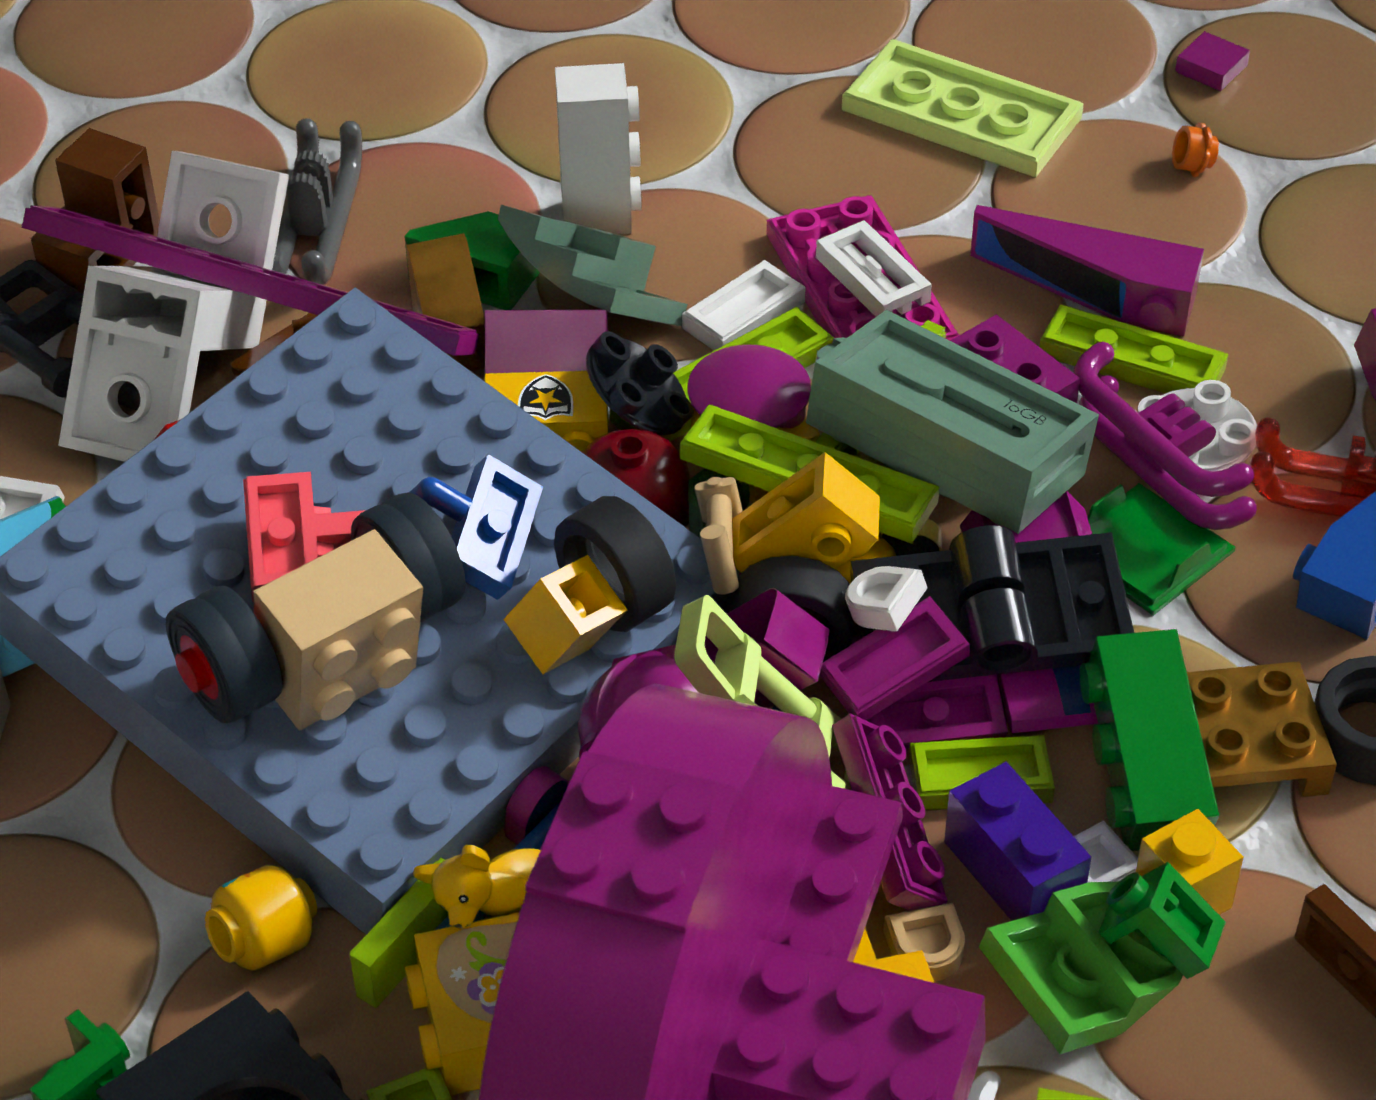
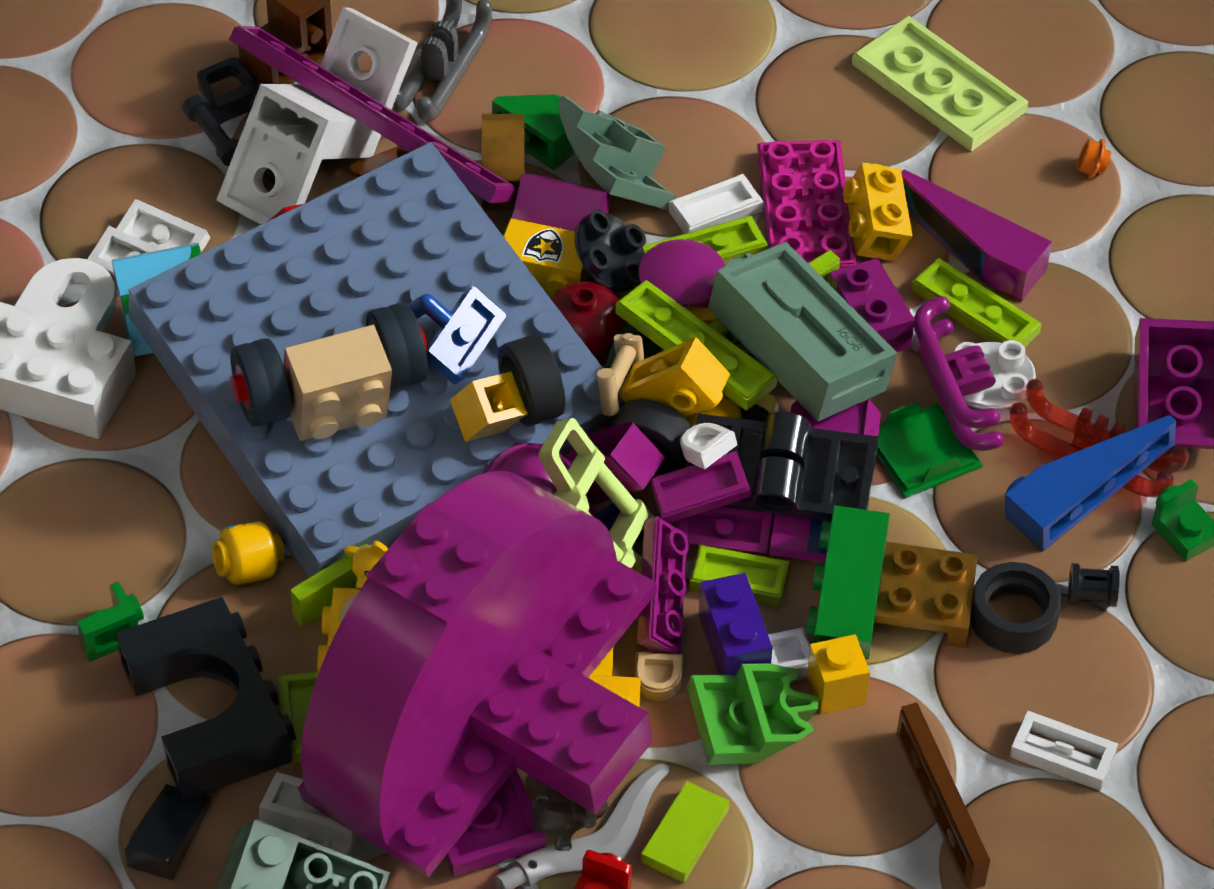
camera: 15 degrees right, 5 degrees up
coral hinge [243,472,366,602] -> none
white brick [555,63,642,235] -> none
white tile [816,220,932,316] -> none
green bracket [1098,862,1226,979] -> none
magenta tile [1175,31,1250,91] -> none
none -> yellow brick [843,162,913,261]

